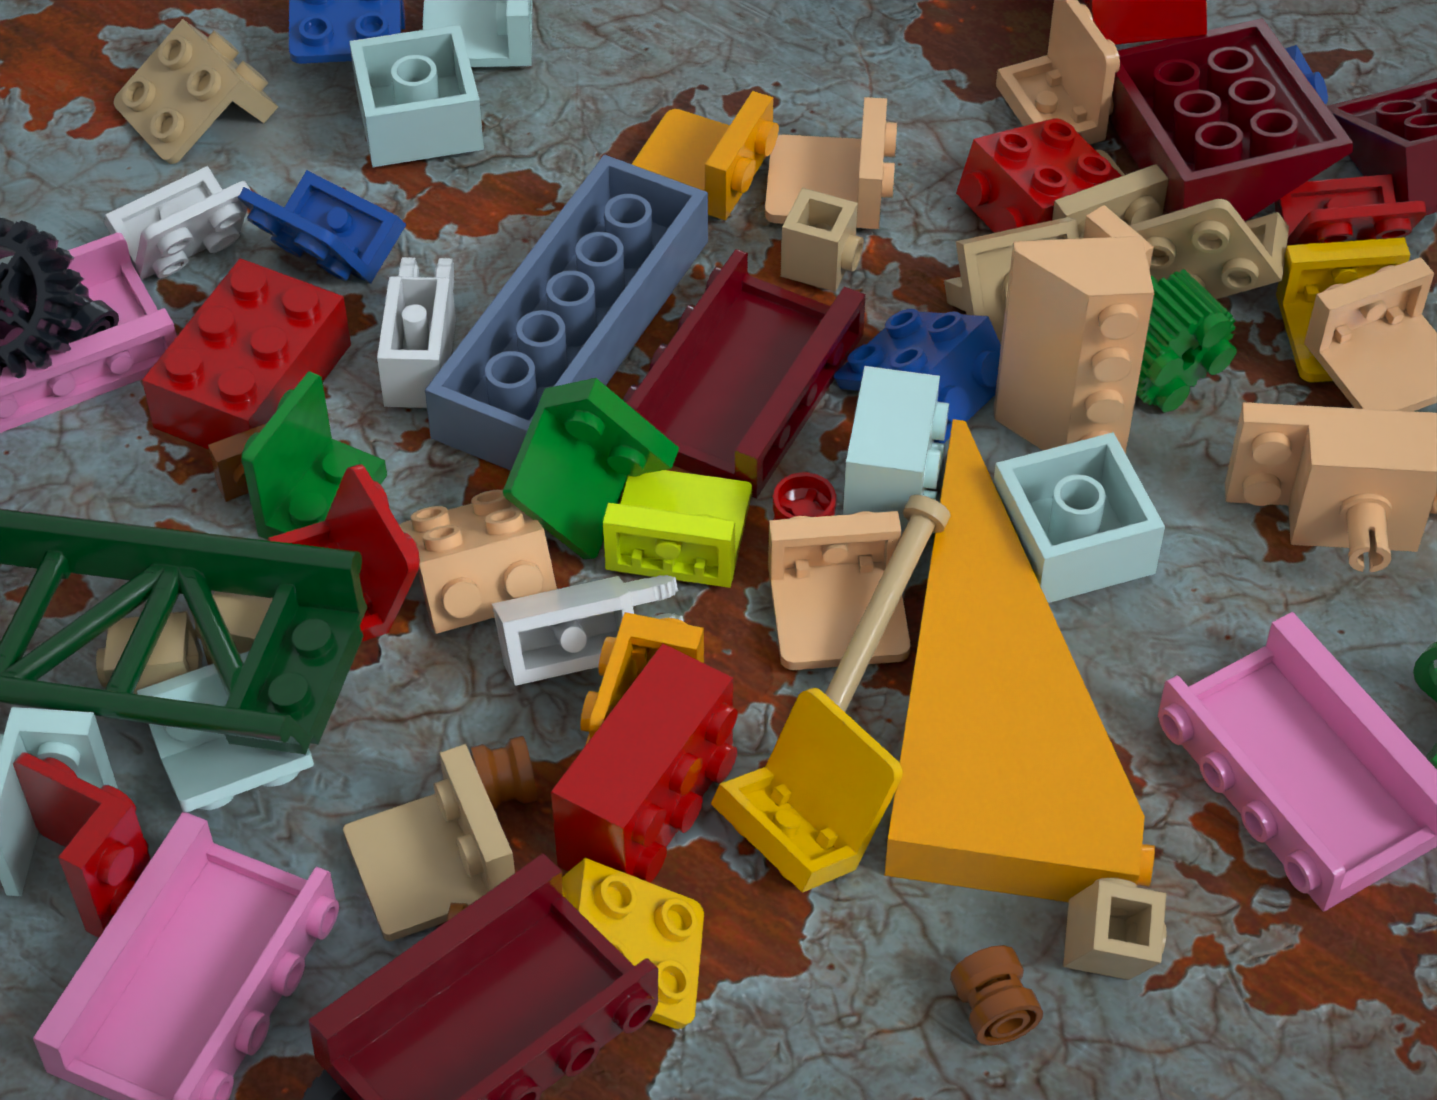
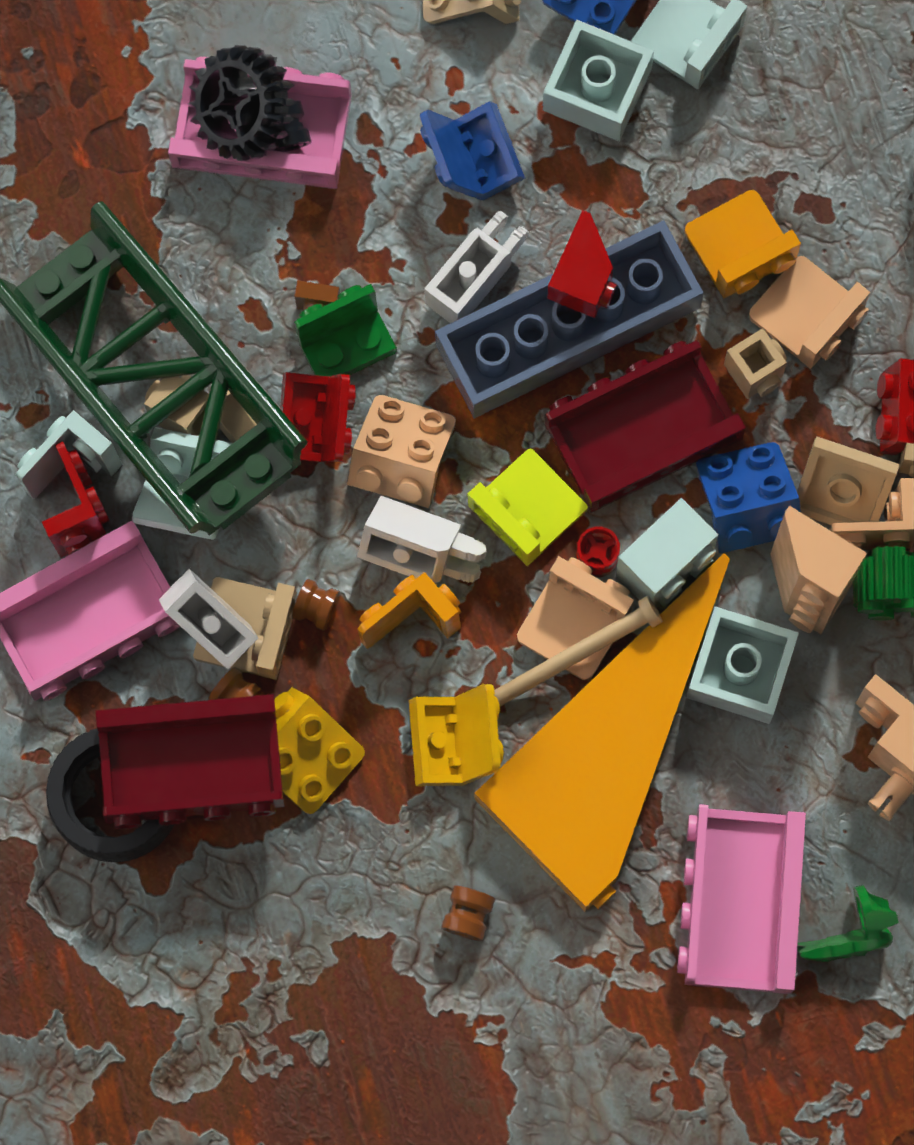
camera: 40 degrees right, 25 degrees up
white bracket [104,166,250,280] -> none
red brick [142,258,351,449] -> none
green bracket [503,378,679,560] -> none
red brick [551,643,738,883] -> none
tan brick [1063,878,1166,980] -> none
none -> white brick [159,569,258,669]
none -> red slope [547,210,617,318]

